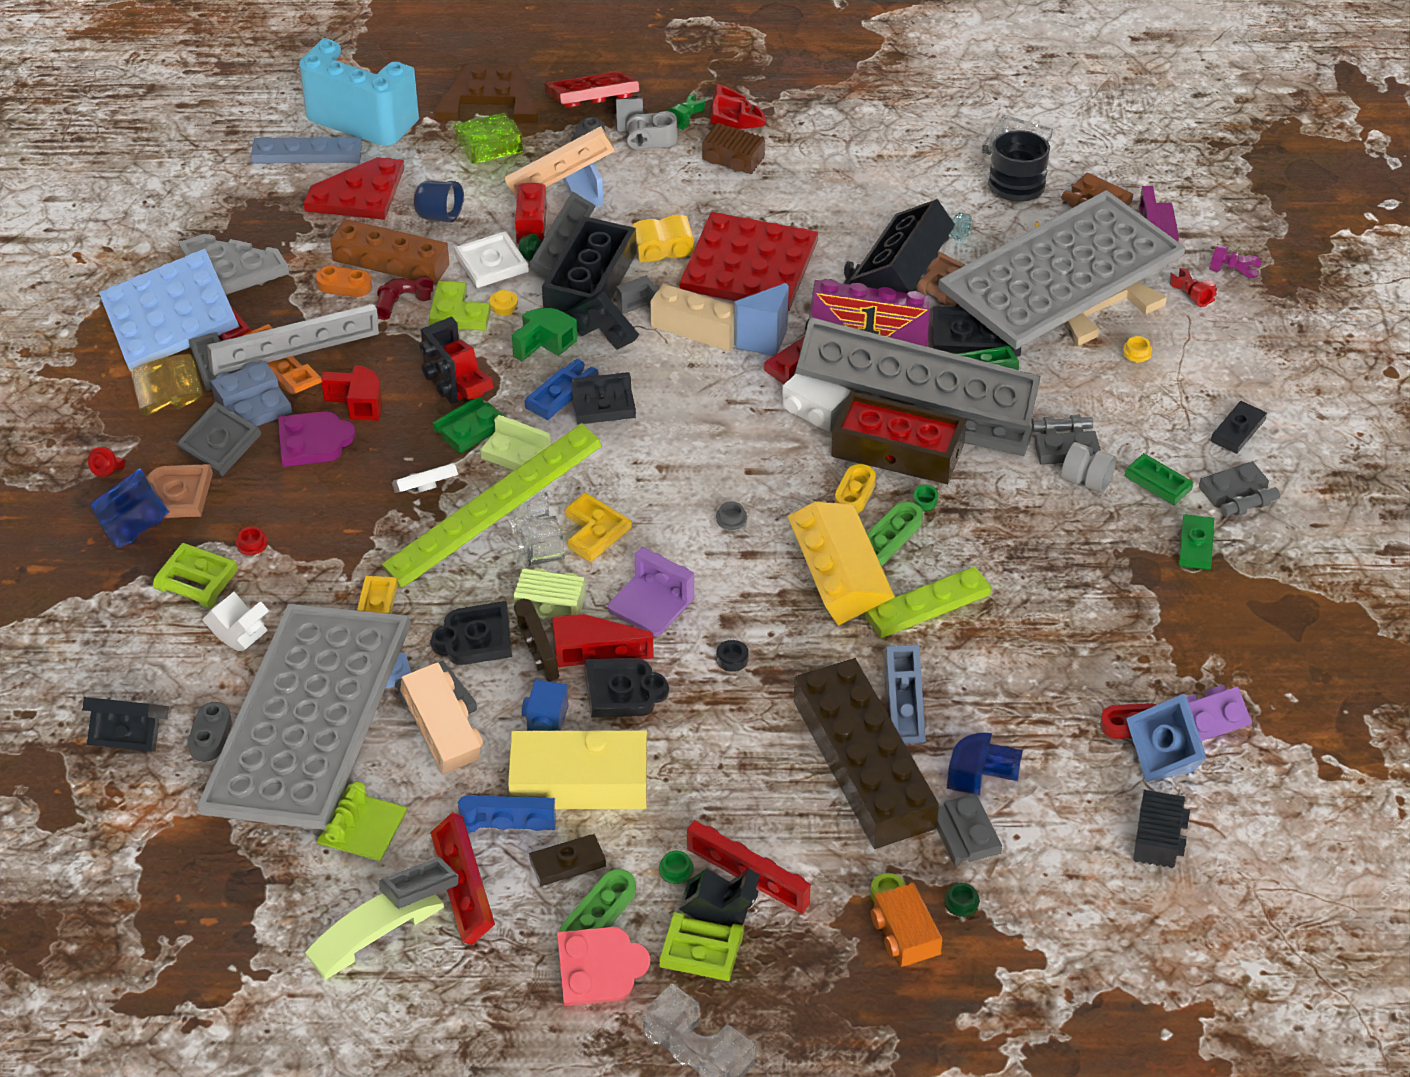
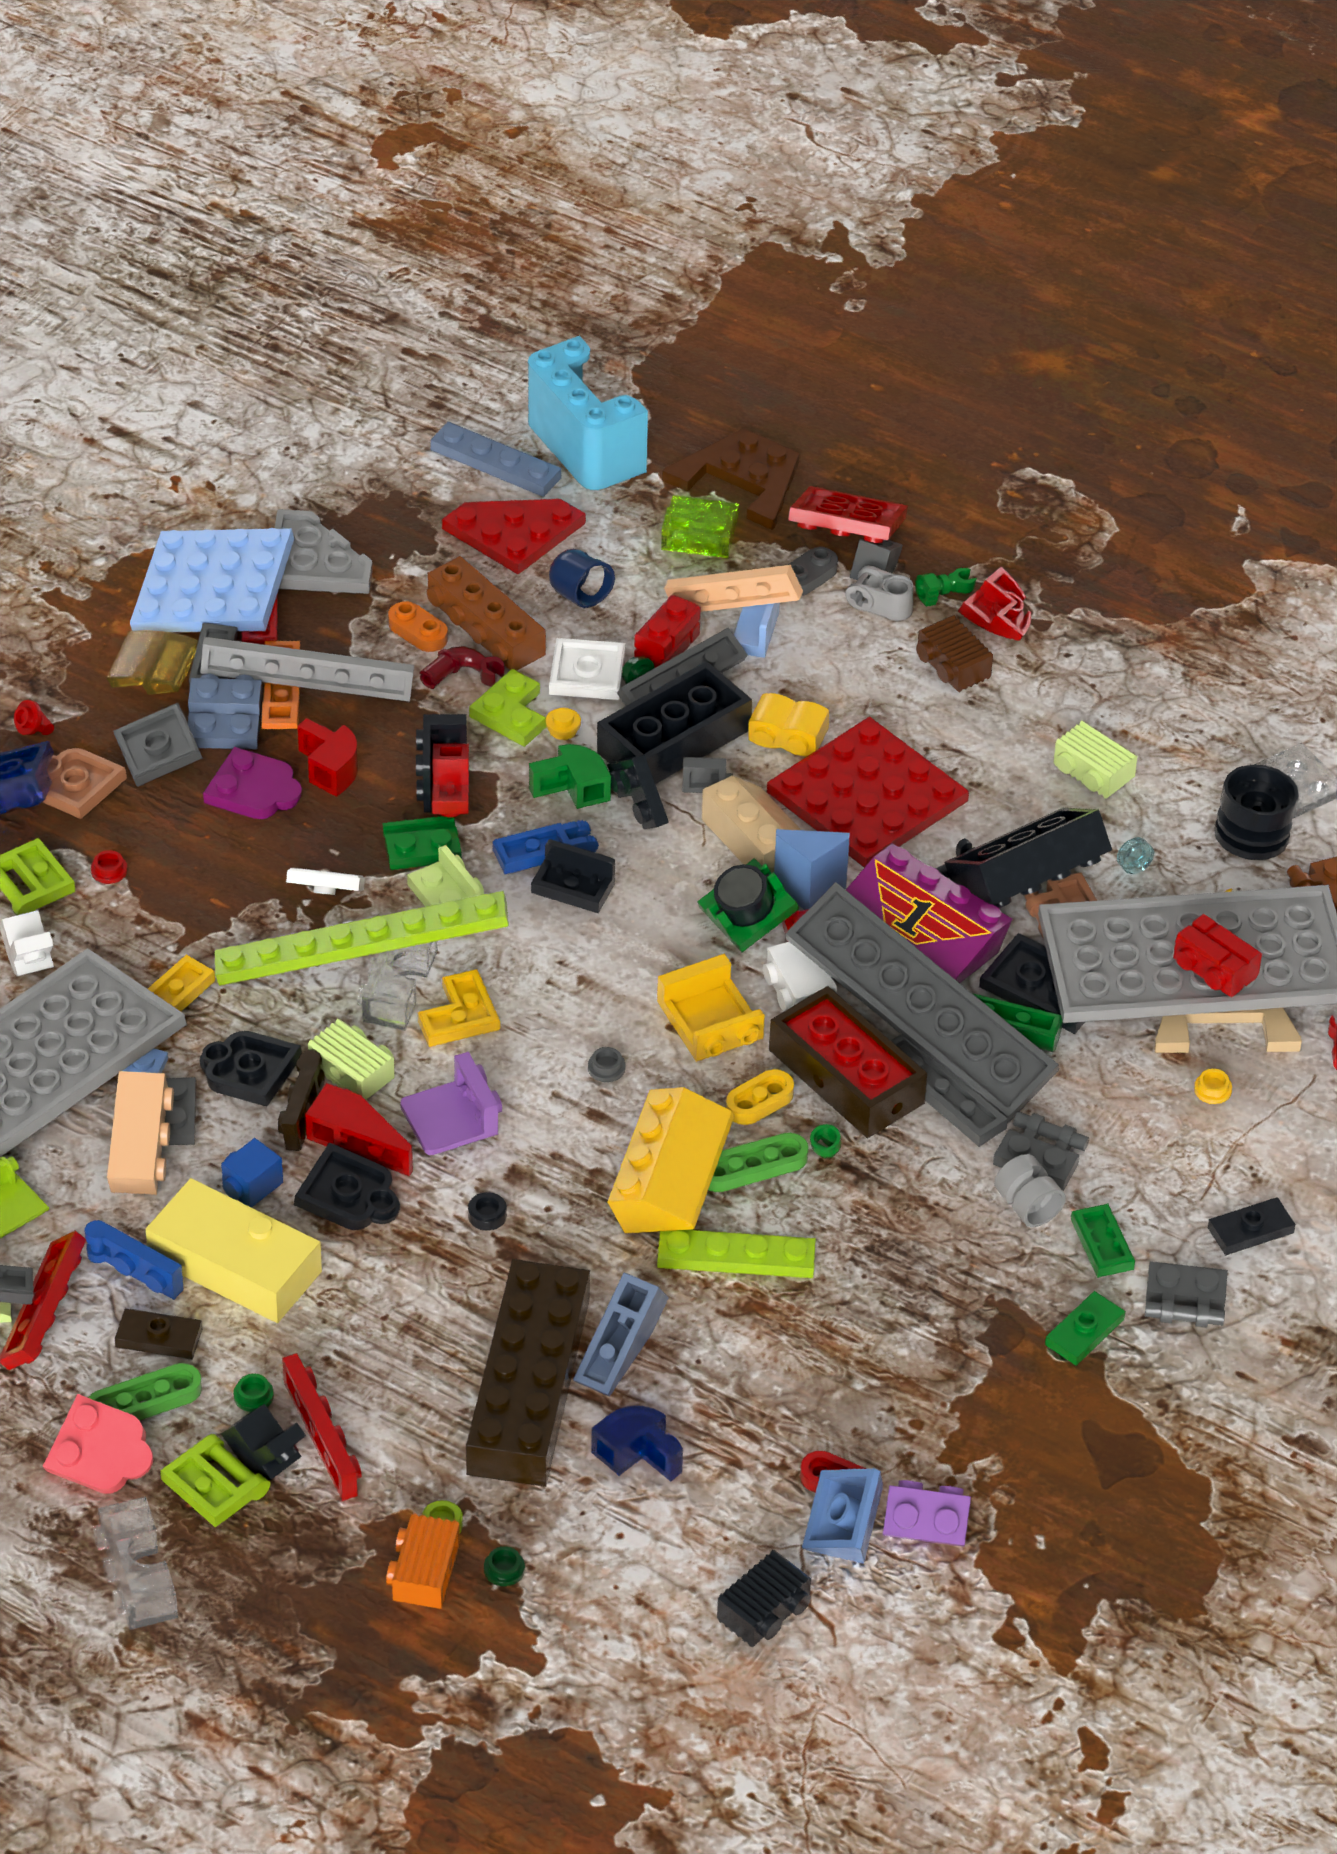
camera: 30 degrees right, 0 degrees up
dark grey plate [937,794,1002,866] -> none
none -> yellow panel [657,953,765,1062]
none -> piece [697,858,799,953]
none -> yellowish green brick [1053,721,1138,799]
none -> red brick [1173,913,1262,998]

